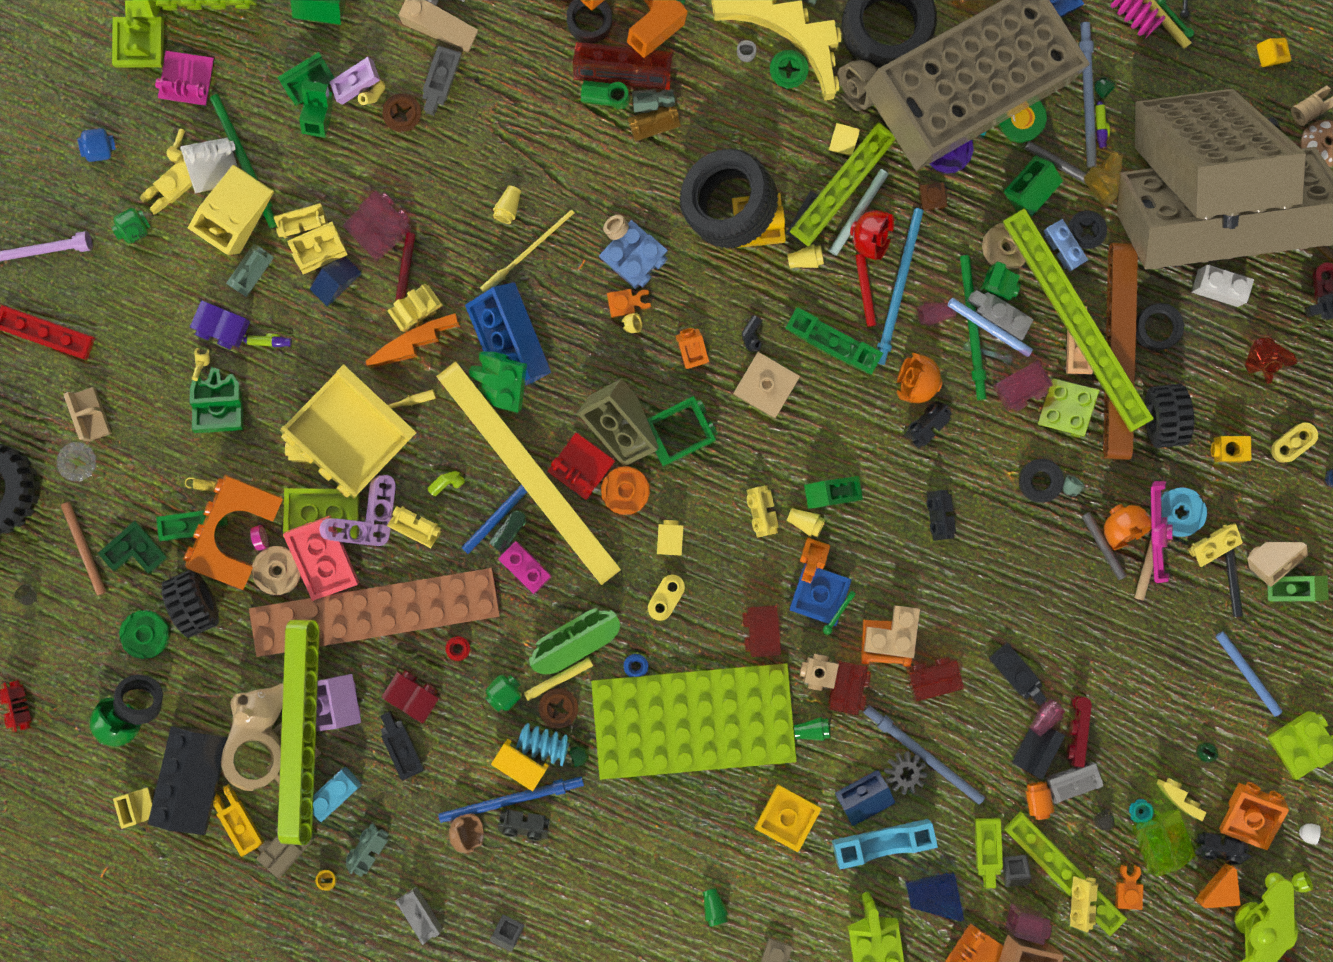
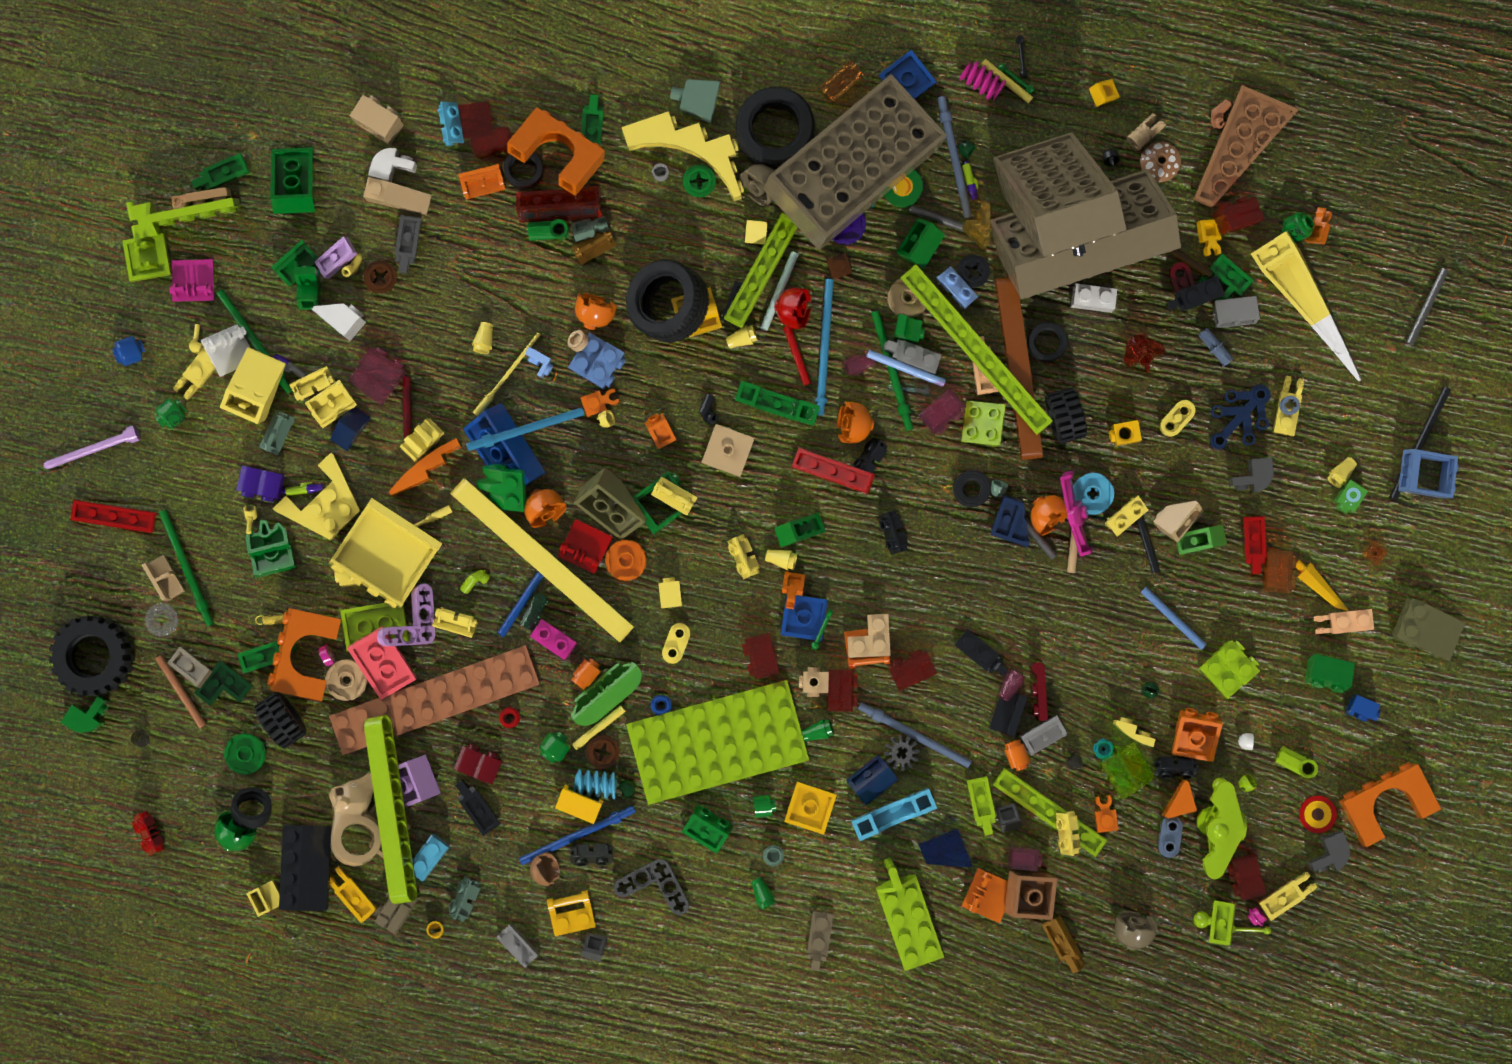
camera: 10 degrees left, 0 degrees up
none -> green bar [159,509,214,627]
none -> dark tan plate [167,647,213,688]
none -> light yellow wing [272,453,361,540]
none -> flat silver piece [273,353,307,378]
none -> white slope [312,303,366,341]
none -> orange hinge [458,164,506,200]
none -> dark azure bar [466,408,584,451]
none -> orange cylinder [524,489,567,528]
none -> light blue bracket [525,347,553,378]
none -> yellow plate [547,890,596,936]
none -> orange brick [571,658,601,690]
none -> orange cylinder [575,293,617,330]
none -> dark grey beam [614,858,689,915]
none -> light yellow hinge [651,477,697,515]
none -> green bracket [682,805,733,854]
none -> green plate [753,794,776,818]
none -> sand green plate [763,845,784,866]
none -> red tile [791,448,875,495]
none -> dark blue wing [990,495,1029,547]
none -> sand blue plate [1158,817,1183,858]

